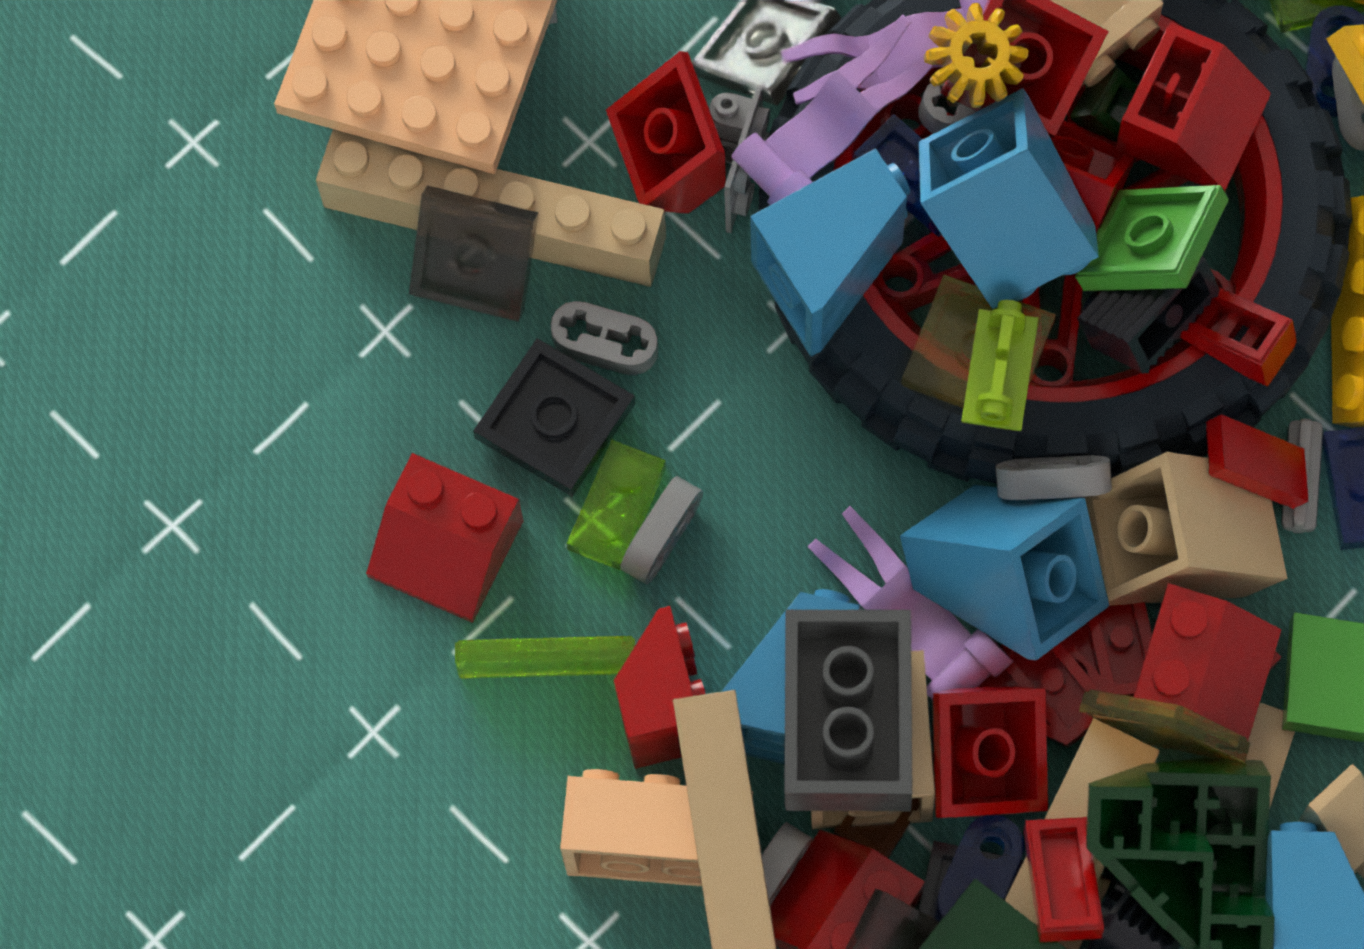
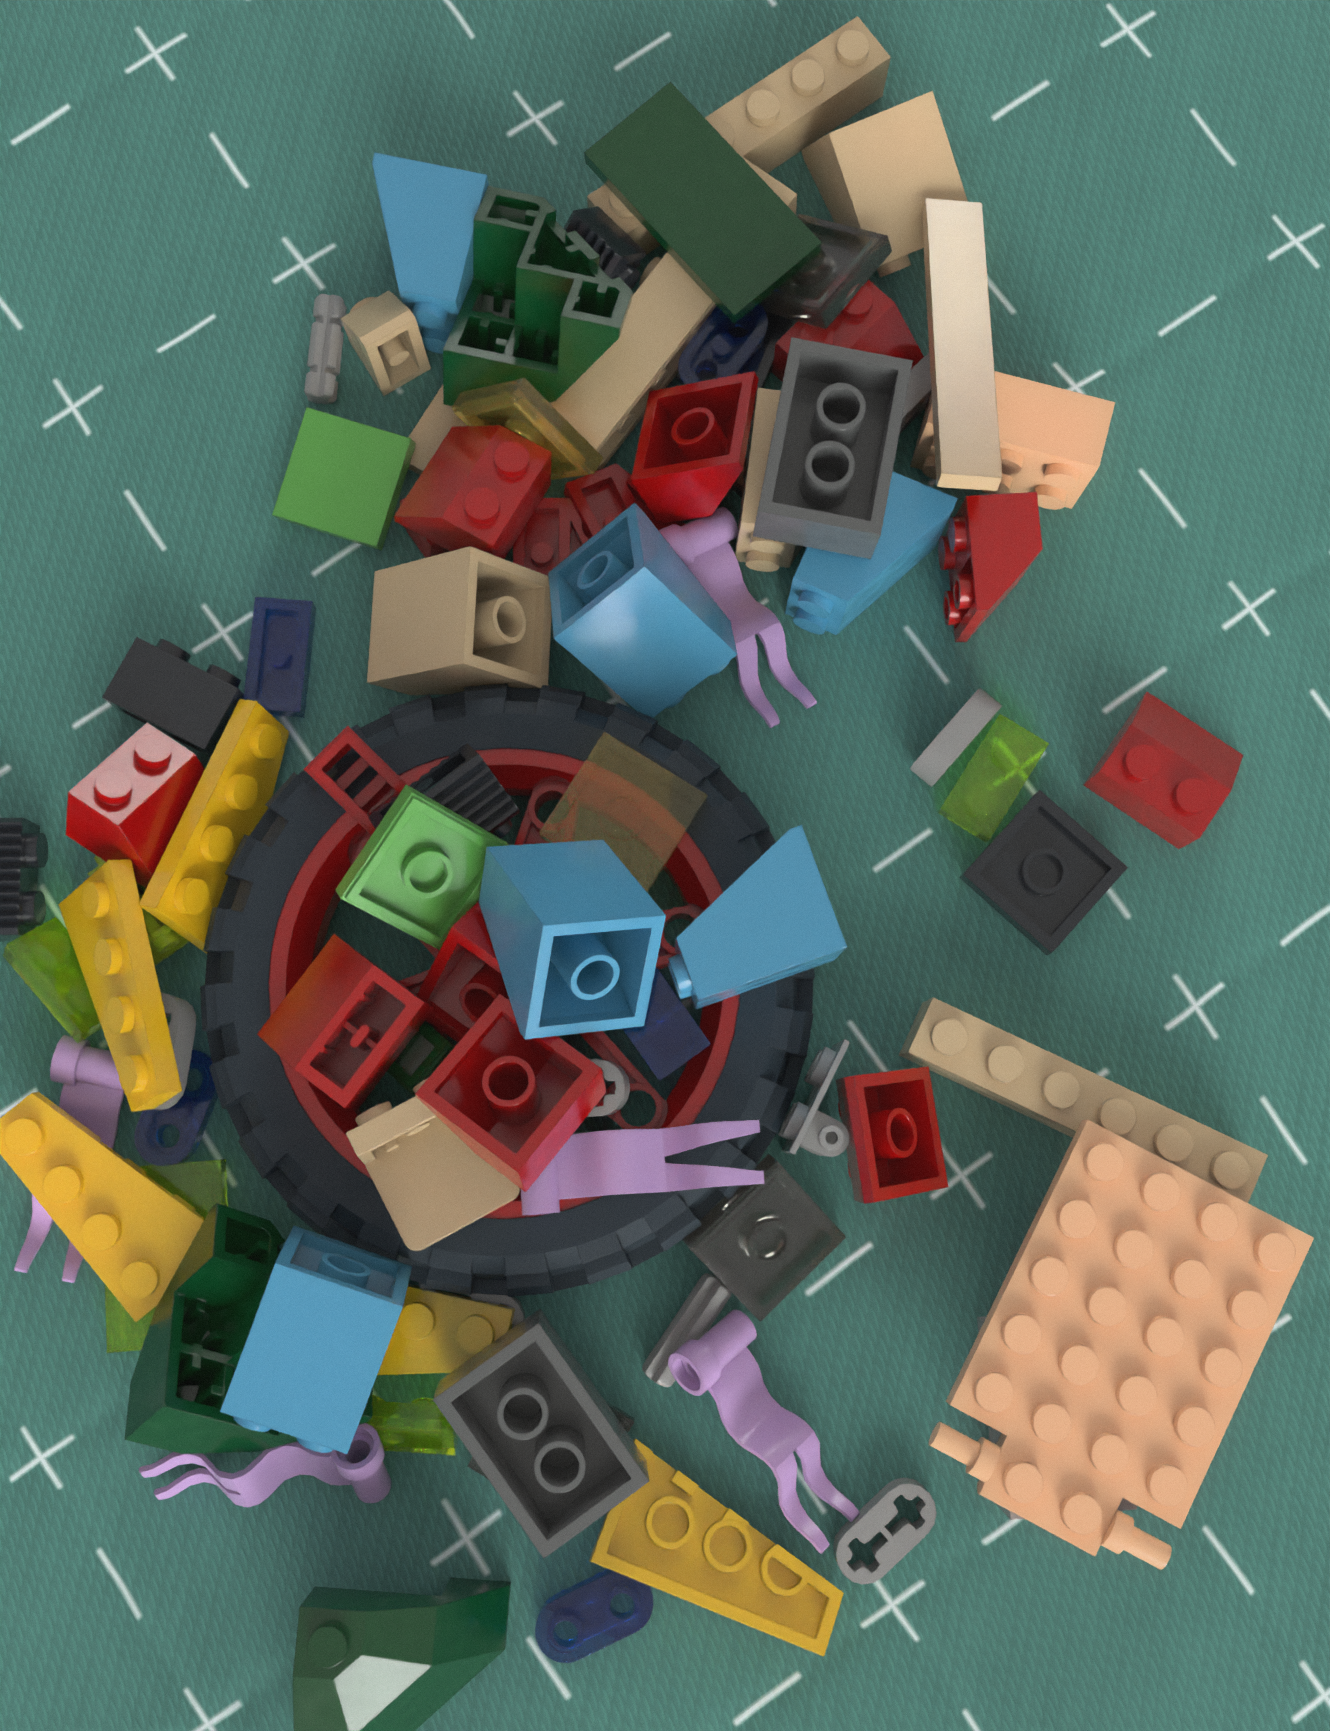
camera: 175 degrees left, 10 degrees up
clear smoke tile [409,185,539,322] -> none
clear neon green tile [455,636,636,679] -> none
light grey beam [550,301,658,375] -> none
lavender flag [731,15,936,205] -> none
yellow gear [924,3,1028,108] -> none
lime hinge [961,300,1038,431] -> none
light grey beam [996,455,1112,500] -> none
red tile [1024,817,1104,942] -> none
red tile [1206,414,1309,509] -> none
light grey axle [1281,419,1324,534] -> none

